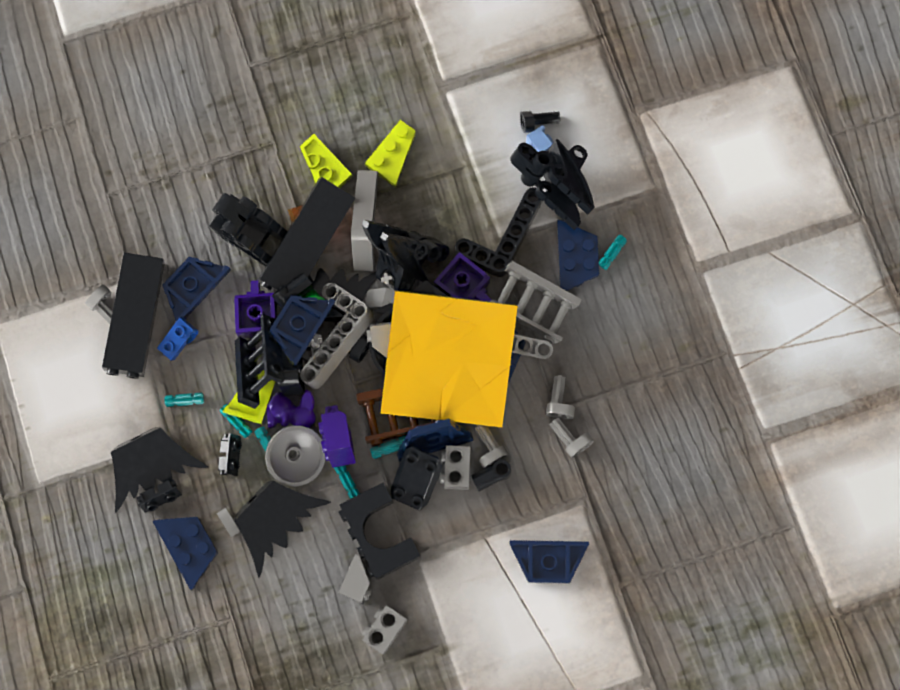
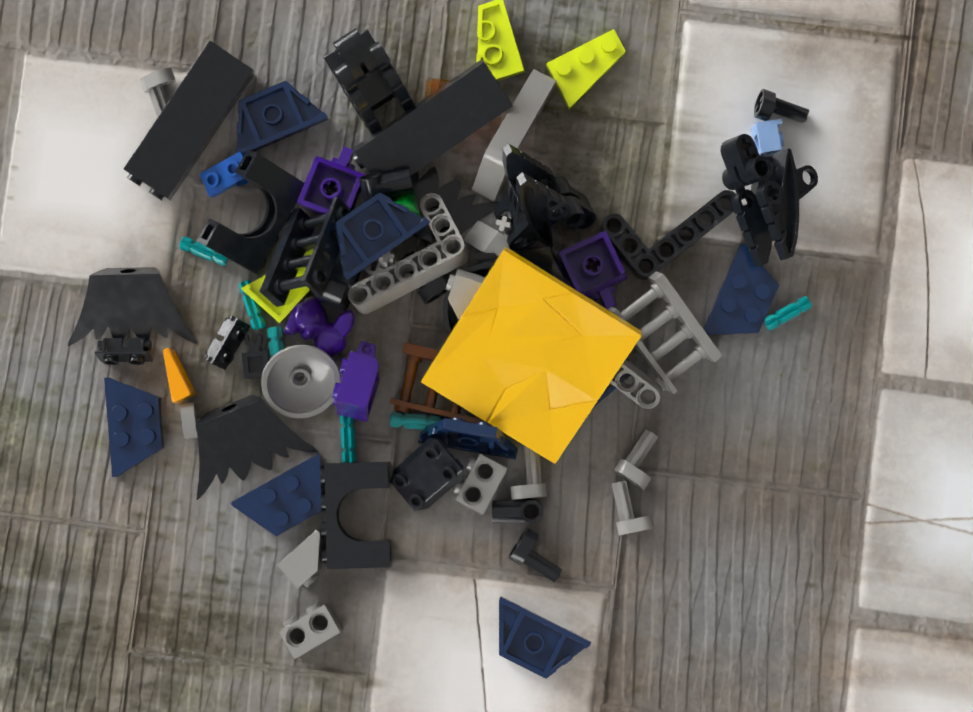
camera: 20 degrees right, 10 degrees up
none -> light orange slope [163,348,196,404]
none -> black arch [197,150,304,274]
none -> dark blue wing [230,454,323,536]
none -> black plate [242,333,270,379]
none -> black piece [508,527,563,582]

